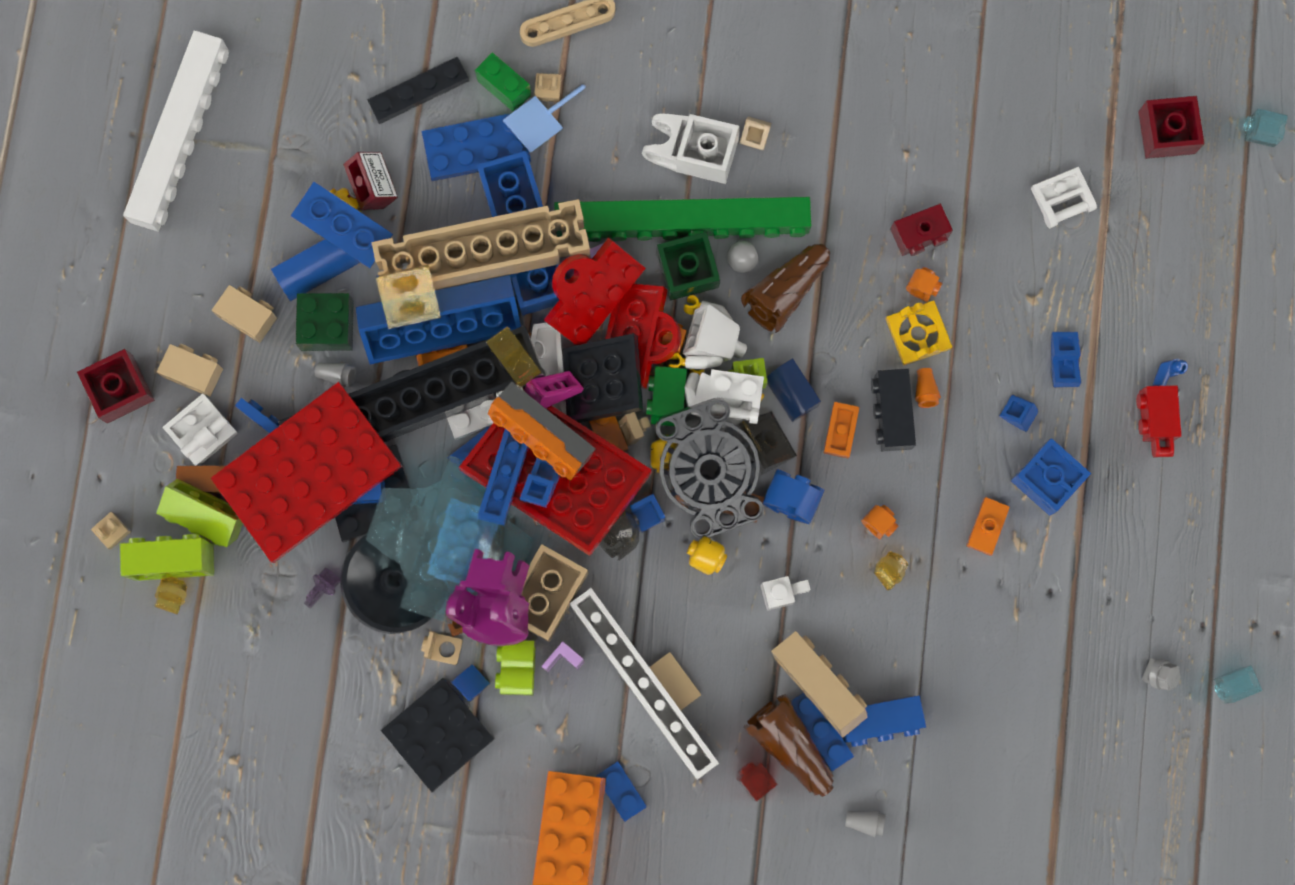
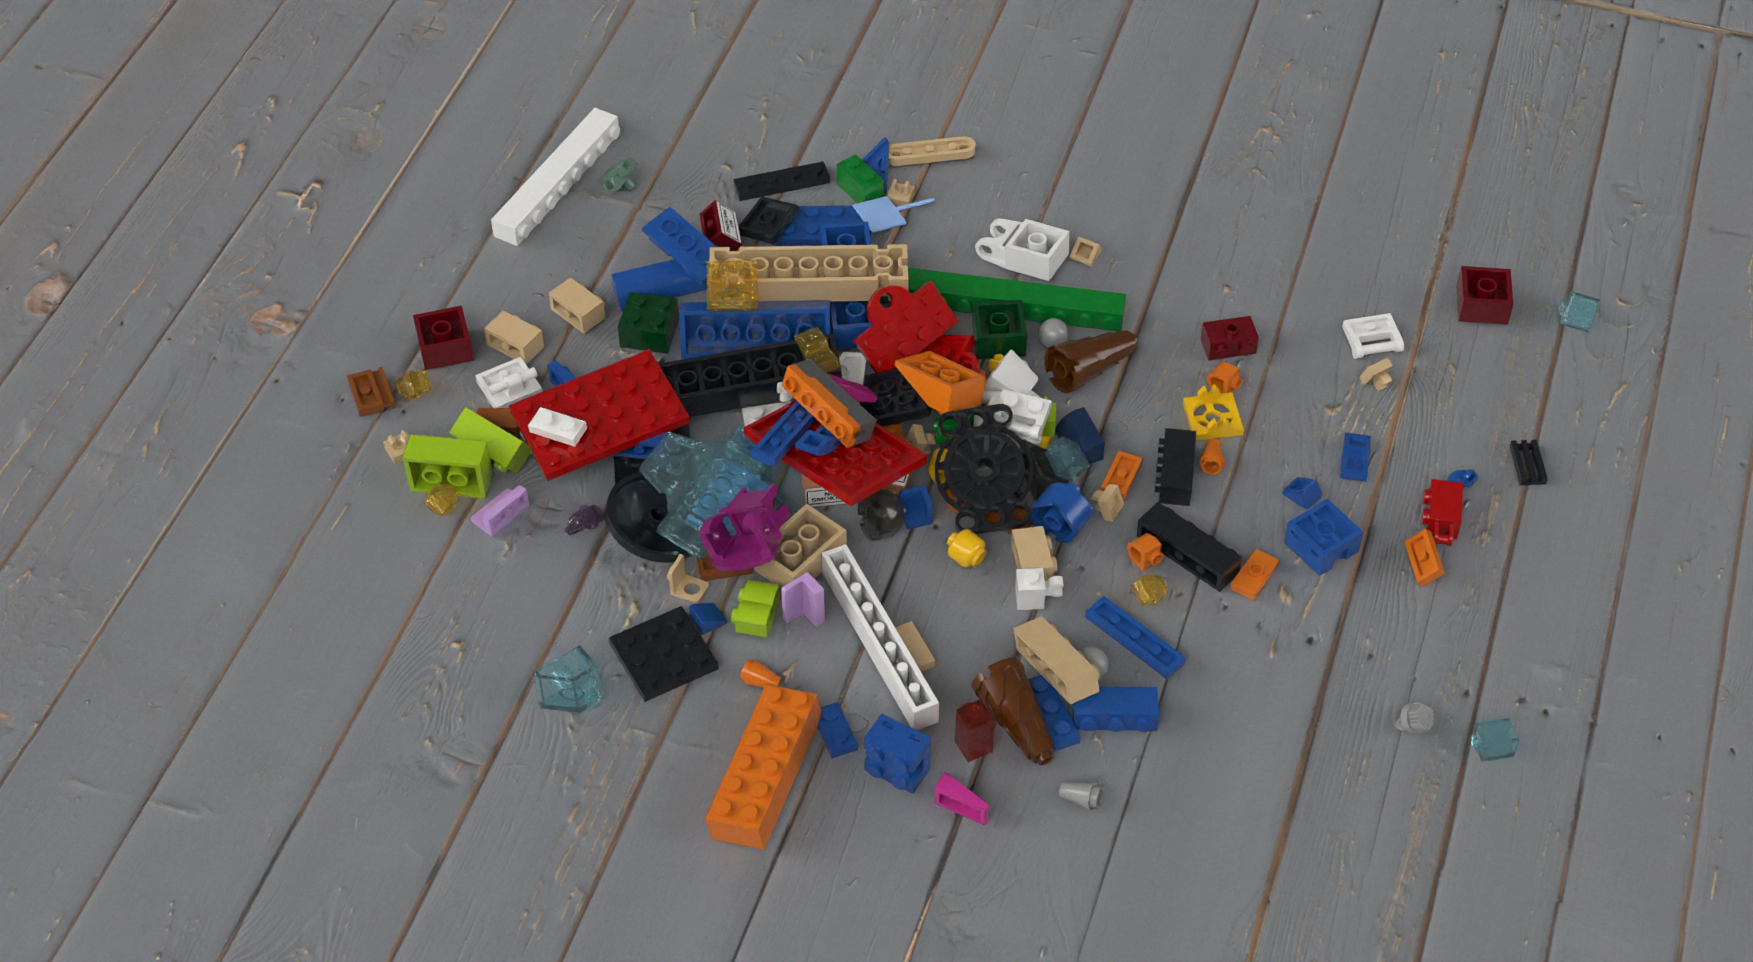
camera: 15 degrees right, 30 degrees down
none -> dark orange plate [347,367,396,417]
none -> clear yellow piece [396,369,432,401]
none -> lavender panel [471,485,530,537]
none -> white plate [528,407,587,447]
none -> clear light blue slope [533,645,603,713]
none -> sand green piece [600,156,638,195]
none -> black tile [739,197,800,244]
none -> orange cone [739,659,782,688]
none -> blue tile [862,137,890,194]
none -> blue piece [864,713,931,794]
none -> orange slope [895,351,986,415]
none -> dark pink slope [935,772,989,825]
none -> tan brick [1011,526,1057,581]
none -> clear light blue brick [1045,437,1090,482]
none -> light grey piece [1080,646,1109,678]
none -> blue plate [1085,596,1186,679]
none -> tan tile [1091,484,1124,522]
none -> black brick [1136,502,1242,592]
none -> tan tile [1359,357,1393,391]
none -> orange plate [1404,528,1445,587]
none -> black tile [1510,440,1548,485]

